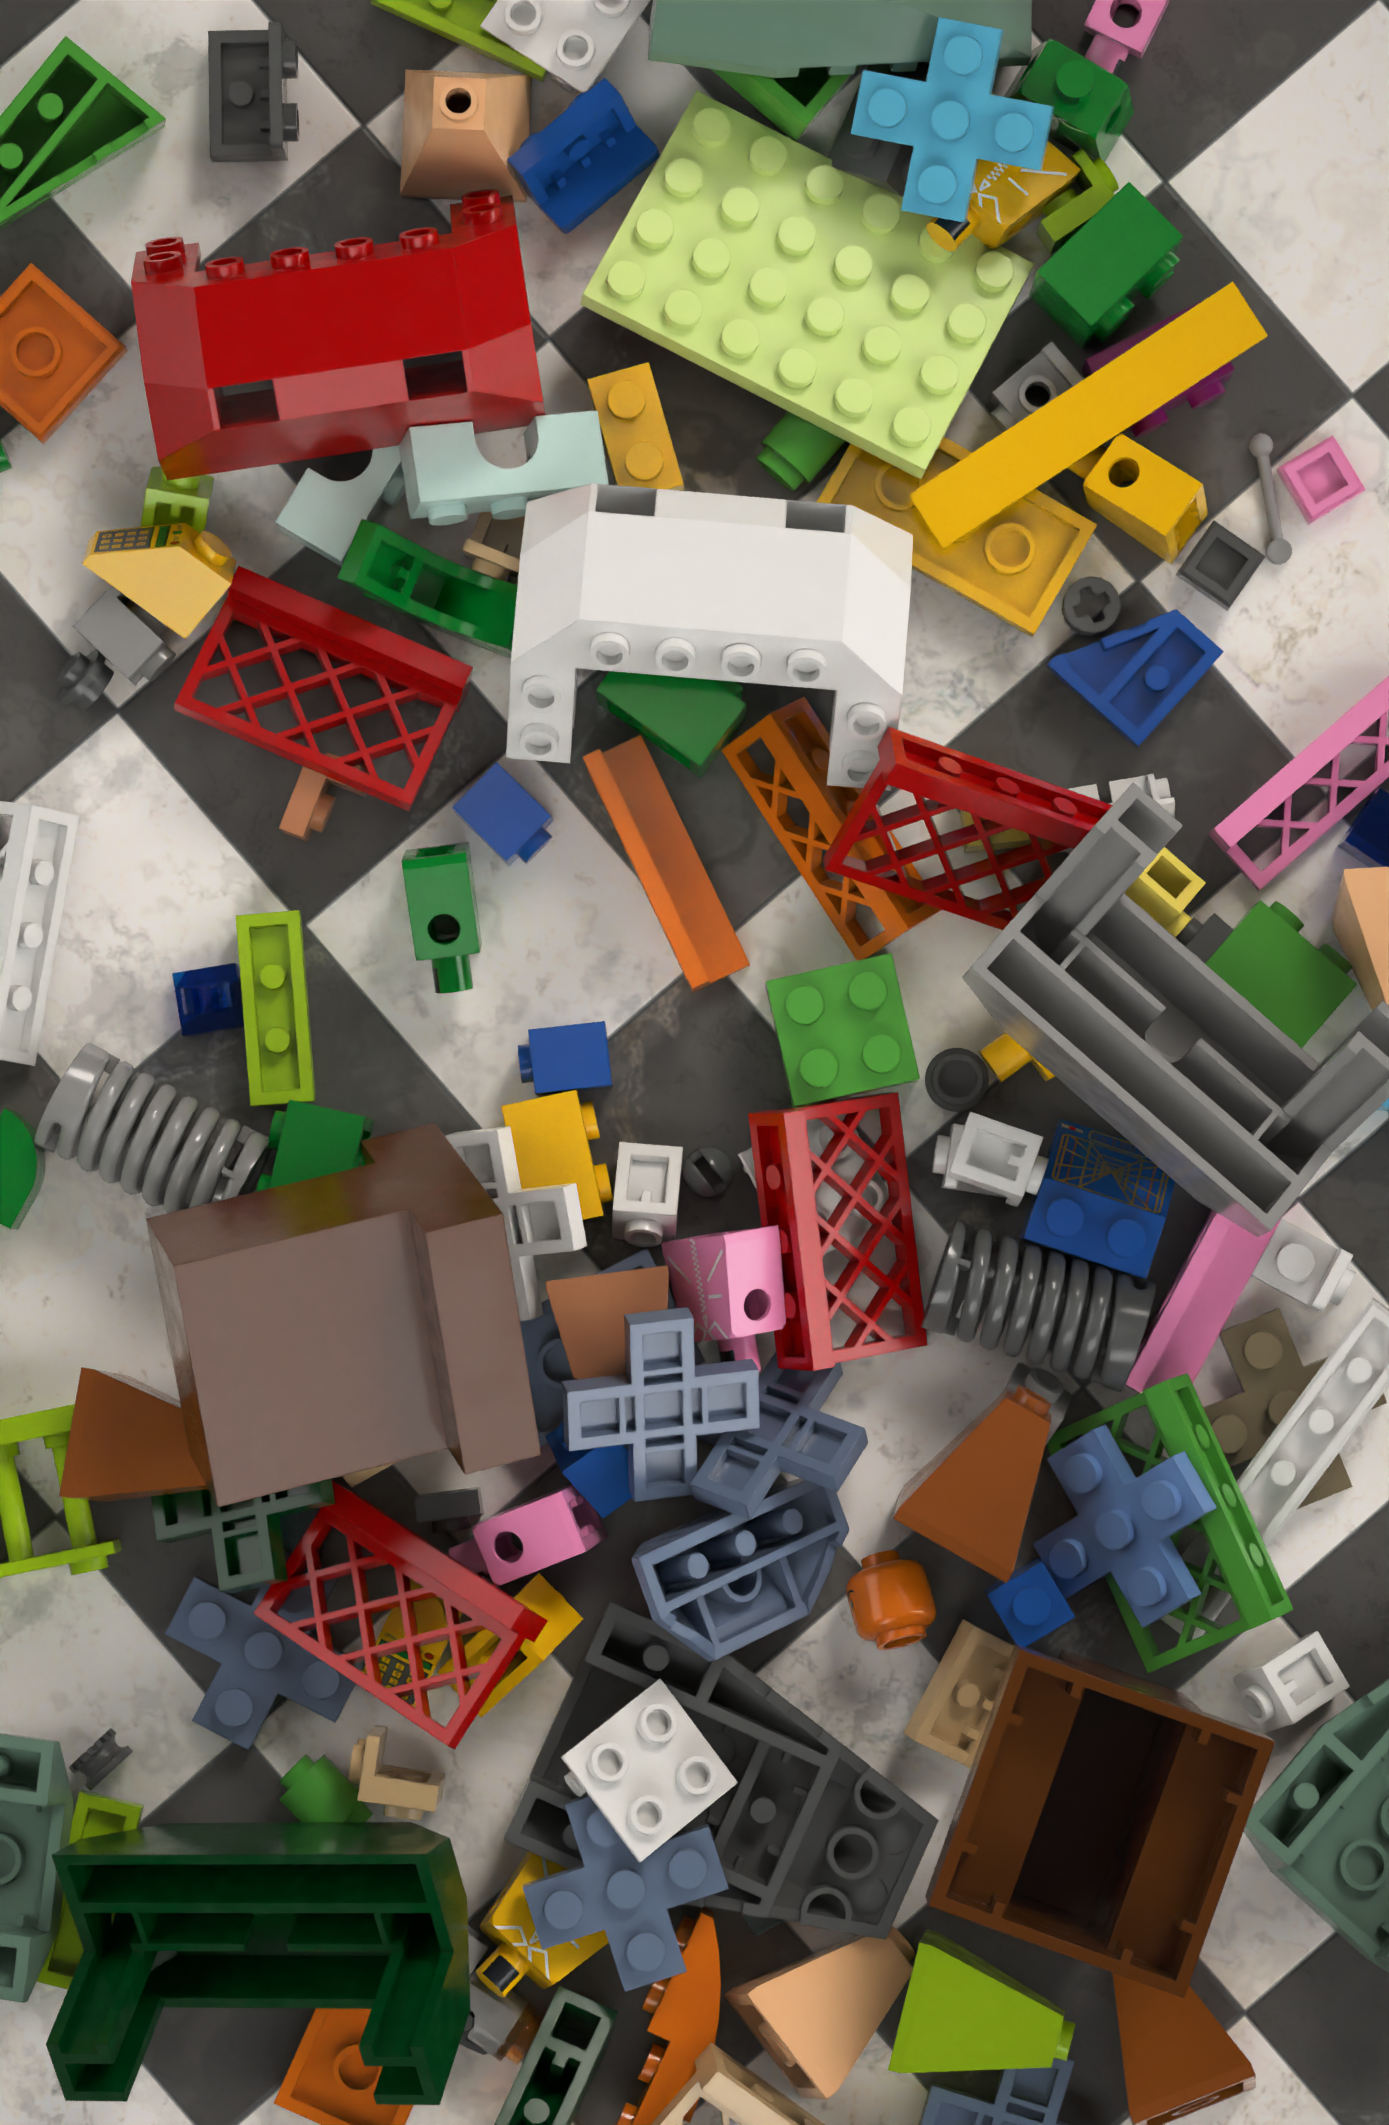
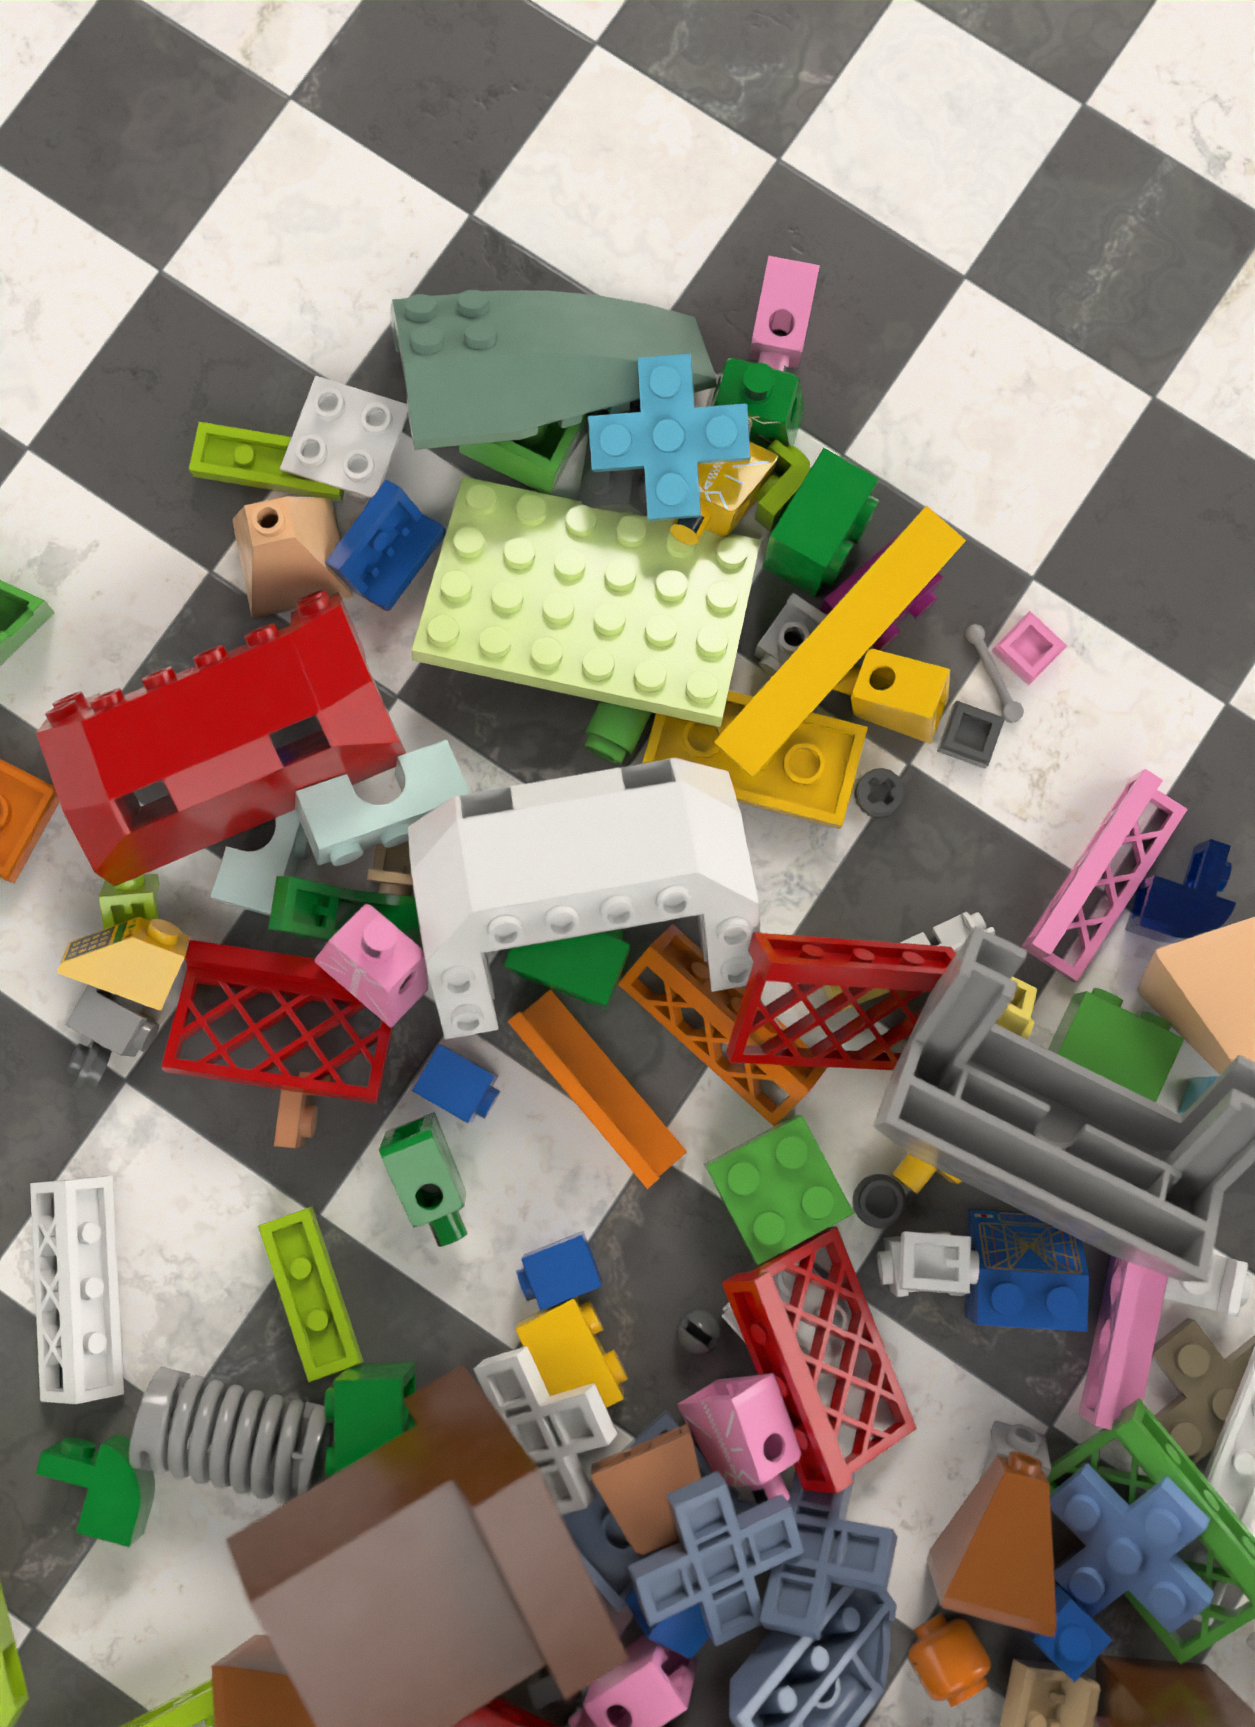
camera: 20 degrees left, 5 degrees down
clear blue tile [172,963,244,1037] -> none
dark grey bracket [208,22,299,162] -> none
yellow brick [587,362,684,491] -> none
white bracket [612,1142,683,1247] -> none
dark grey piece [921,1218,1156,1392] -> none
blue wing [1046,609,1224,748] -> none
dark grey plate [1176,913,1234,963] -> none
none -> bright pink torso [315,904,428,1028]

